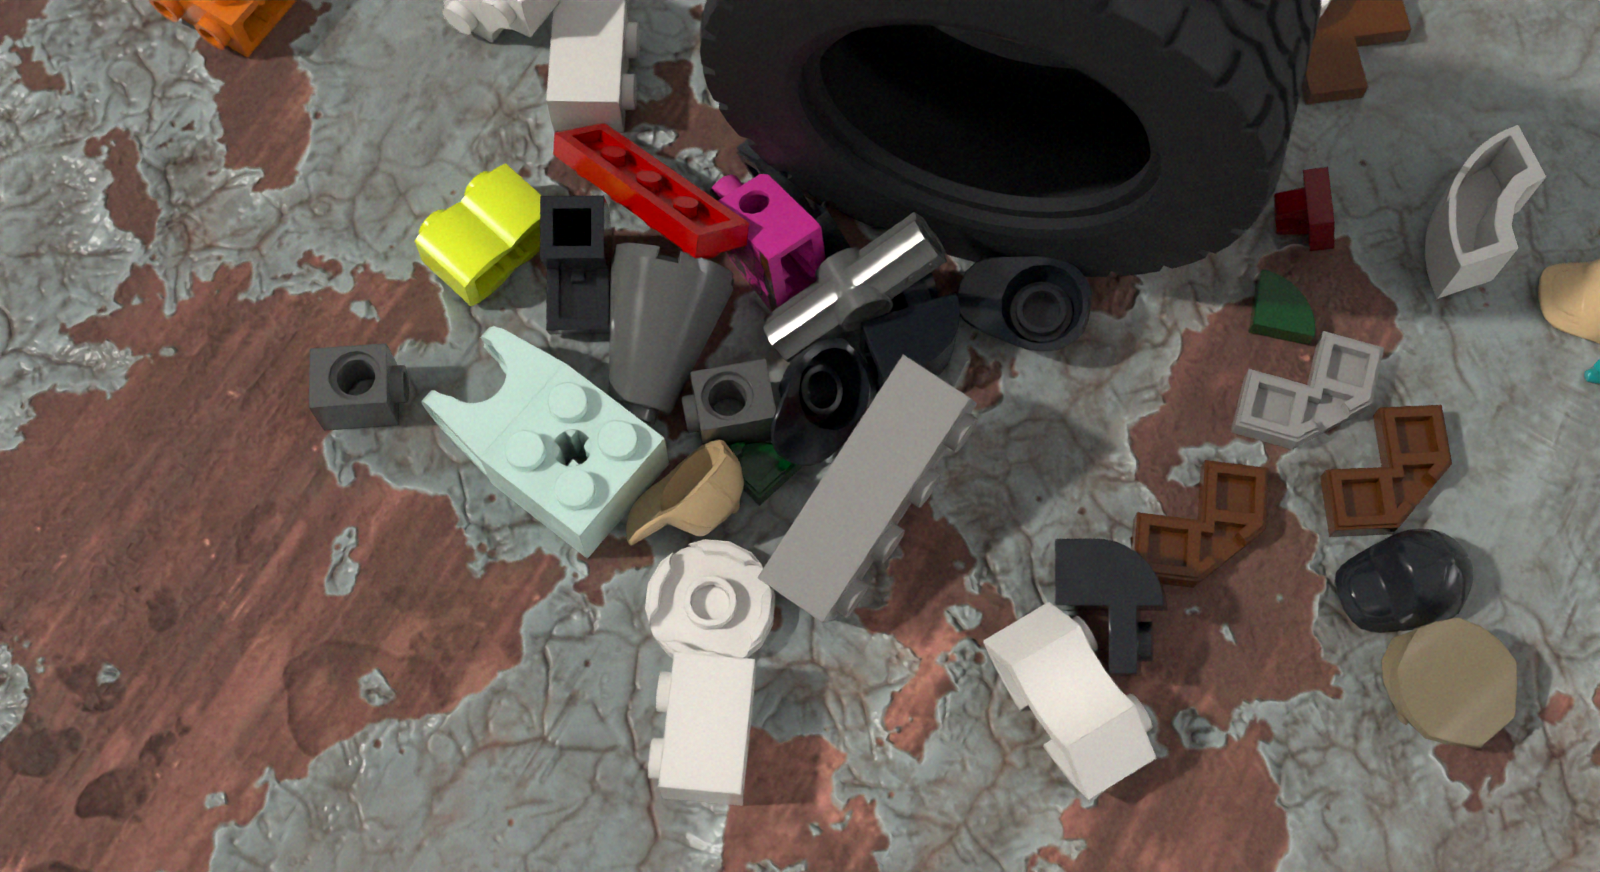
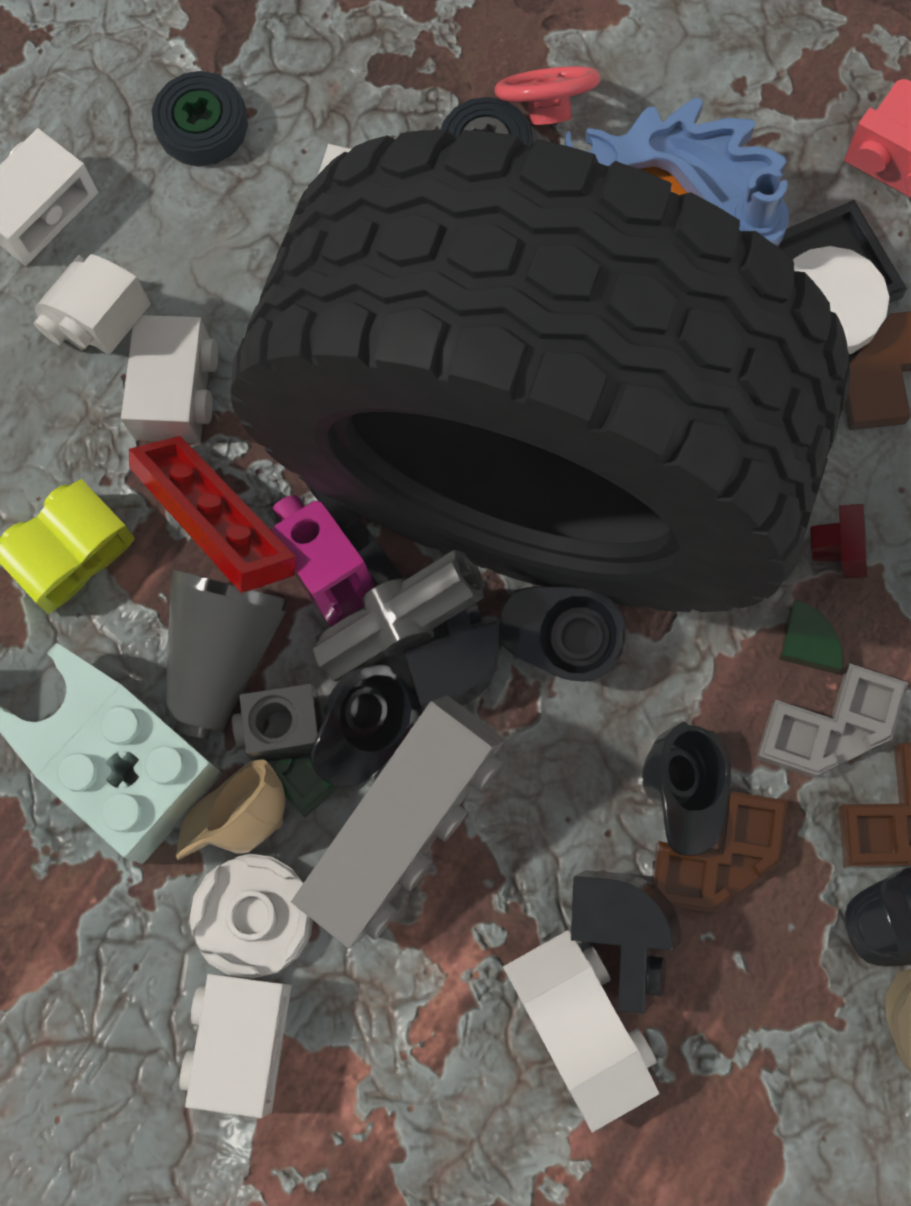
camera: 10 degrees right, 5 degrees up
black brick [540,196,613,335] -> none
none -> black piece [642,721,731,856]

